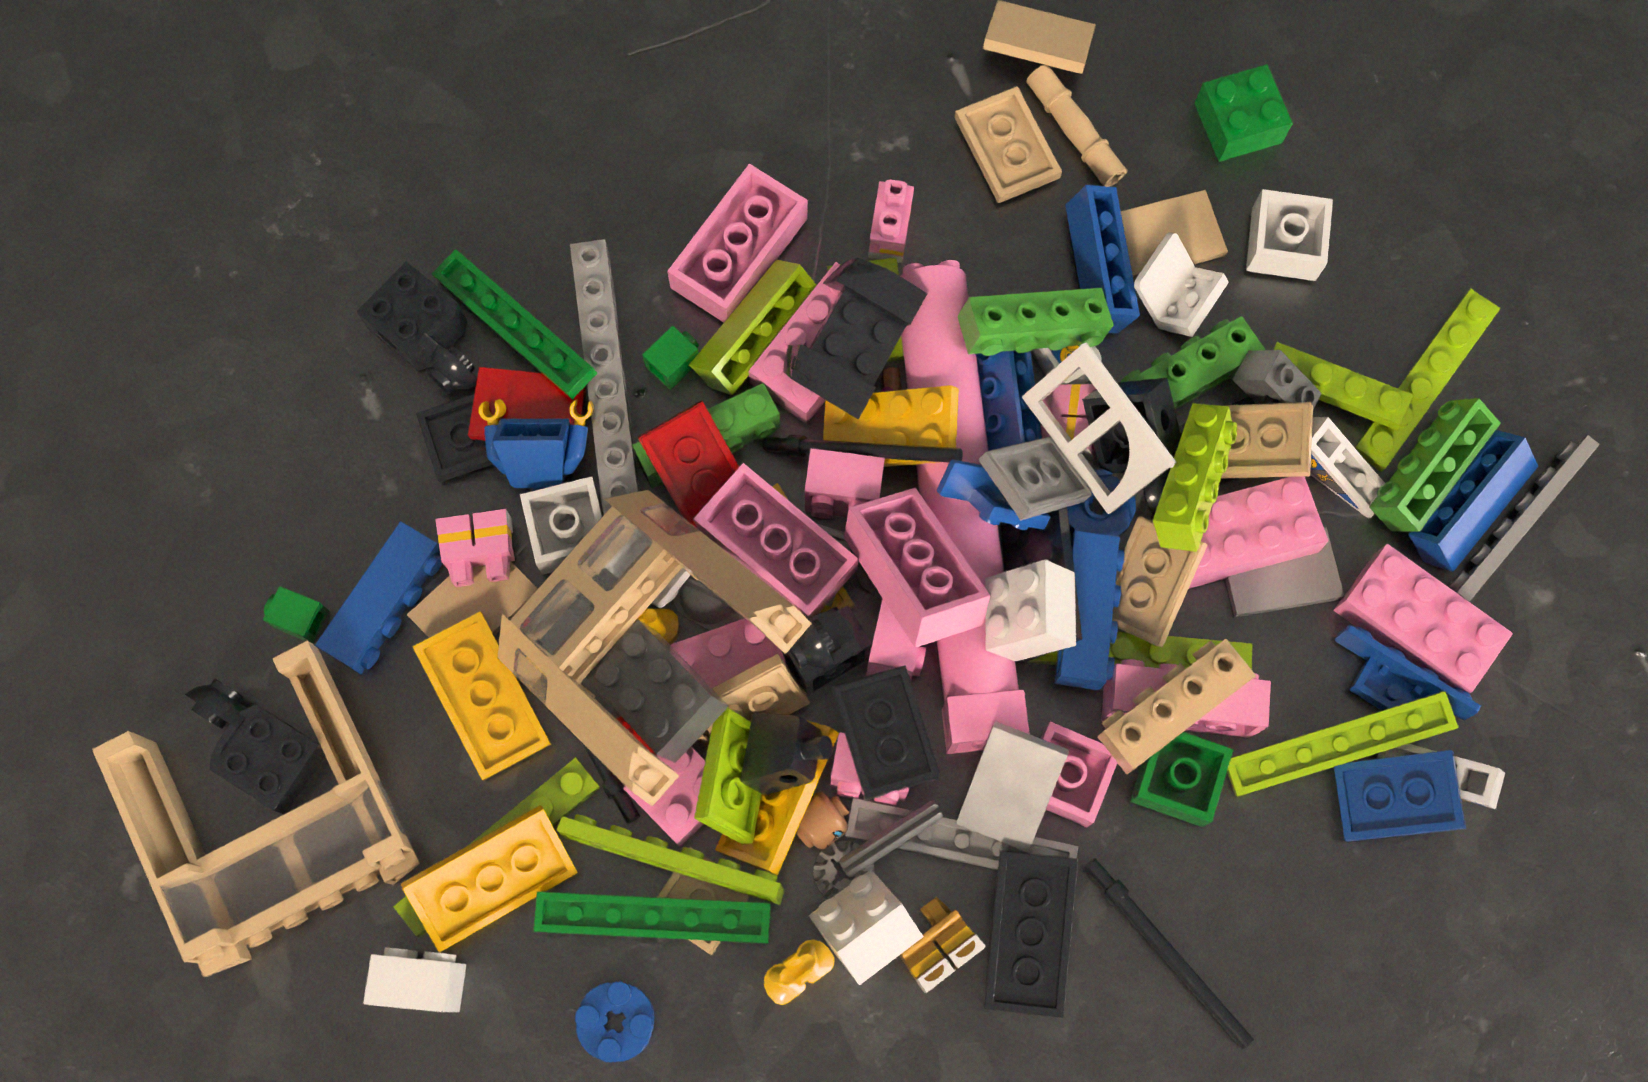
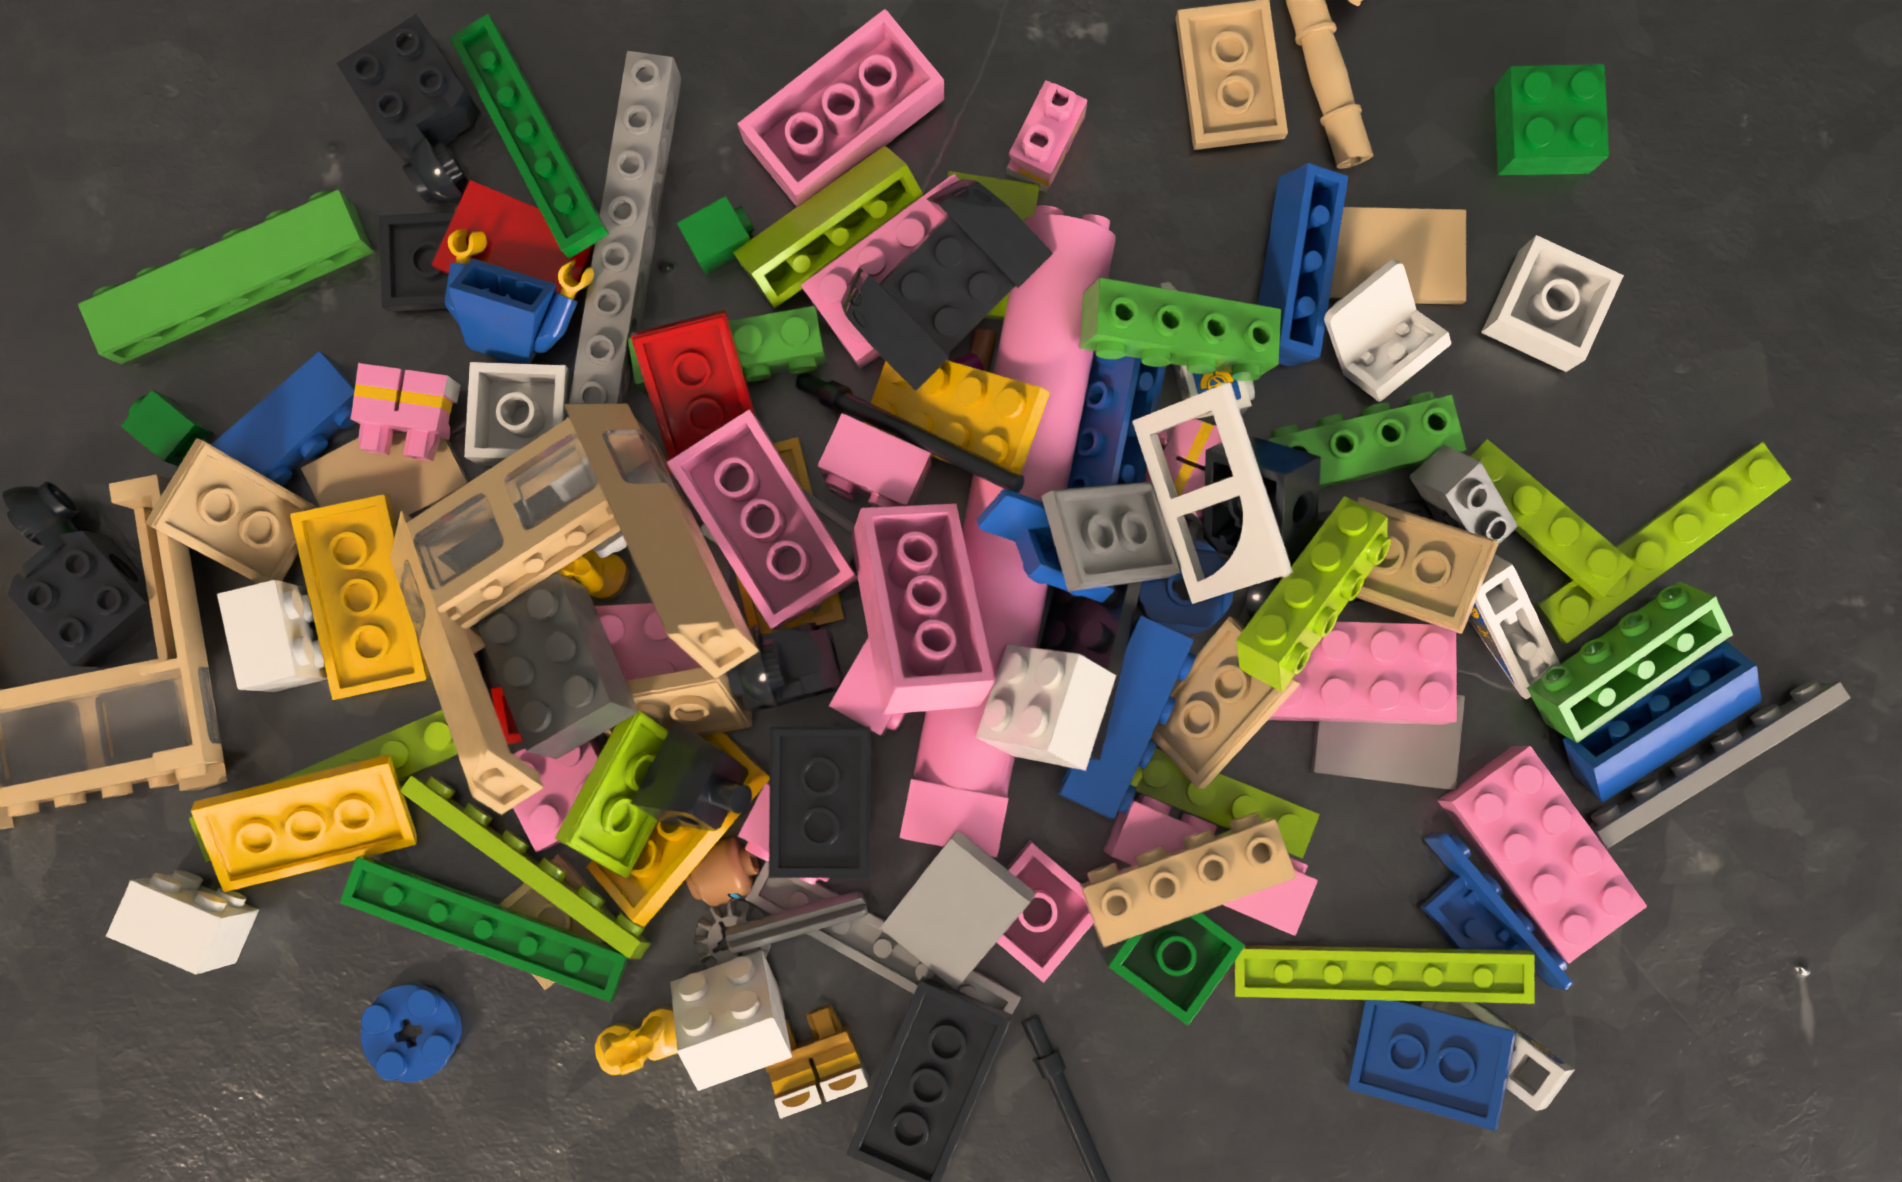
camera: 20 degrees right, 10 degrees up
none -> bright green brick [78,189,375,365]
none -> tan tile [145,438,318,584]
none -> white brick [217,580,327,692]

